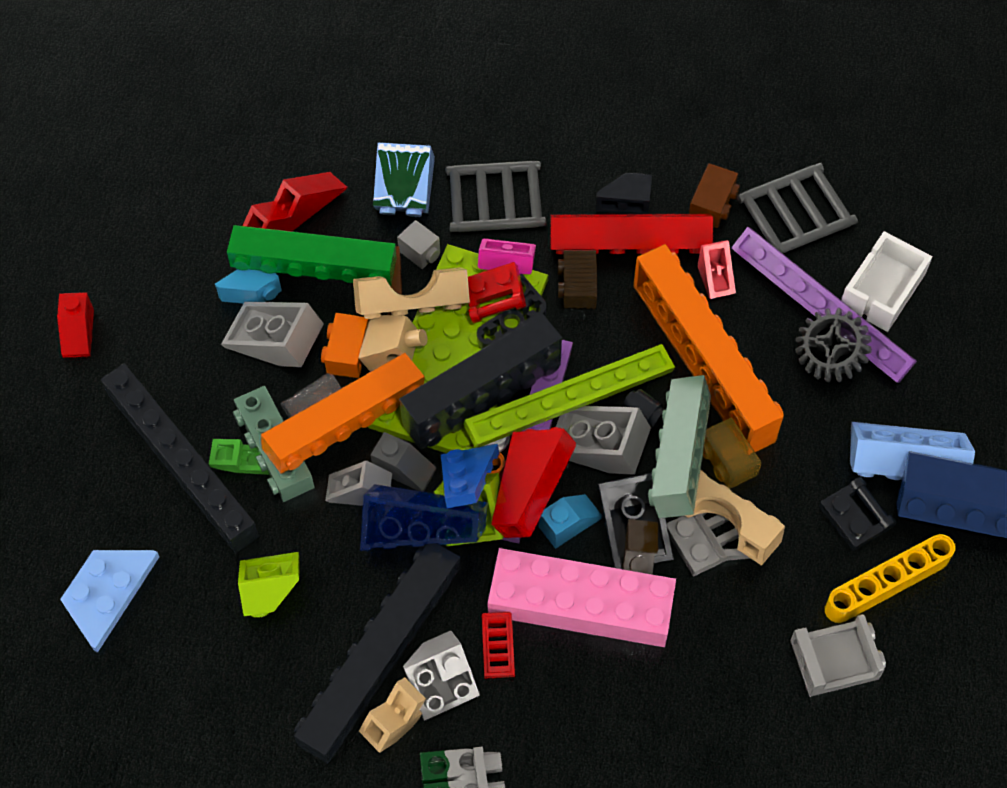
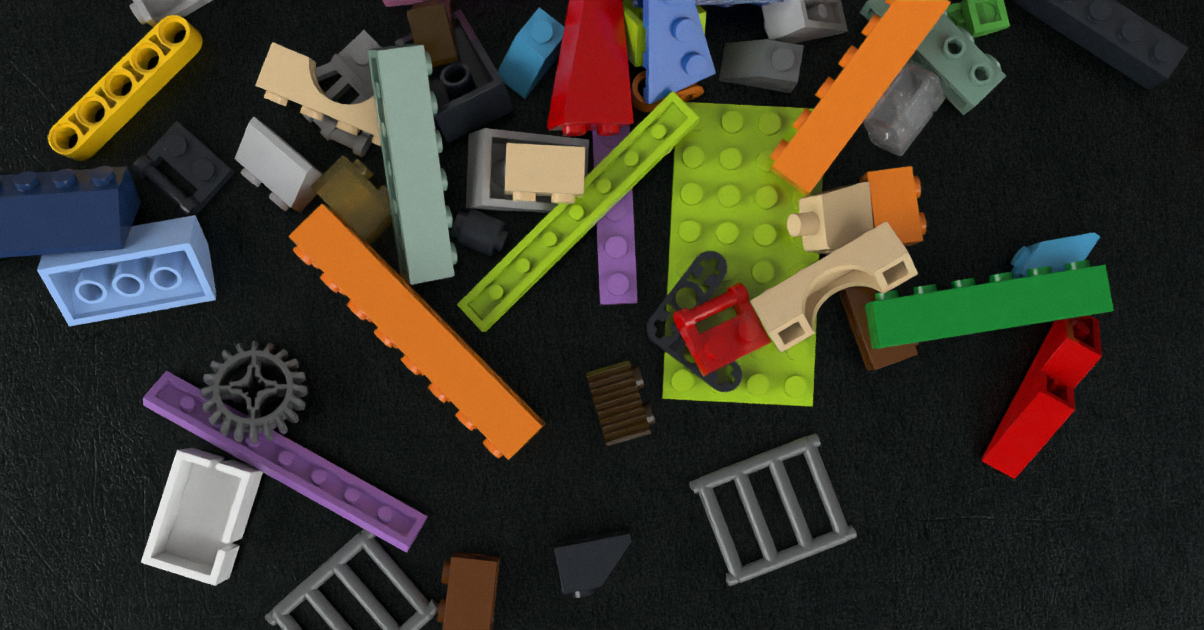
camera: 165 degrees right, 25 degrees up
light grey slope [221,302,324,367] -> none
slope [373,143,435,217] -> none
light grey brick [397,220,440,269] -> none
black brick [399,313,562,450] -> none
dark pink slope [478,239,536,275] -> none
red brick [550,214,713,254] -> none
coral slope [698,240,736,299] -> none
none -> light grey slope [235,117,329,213]
none -> tan brick [505,143,585,204]

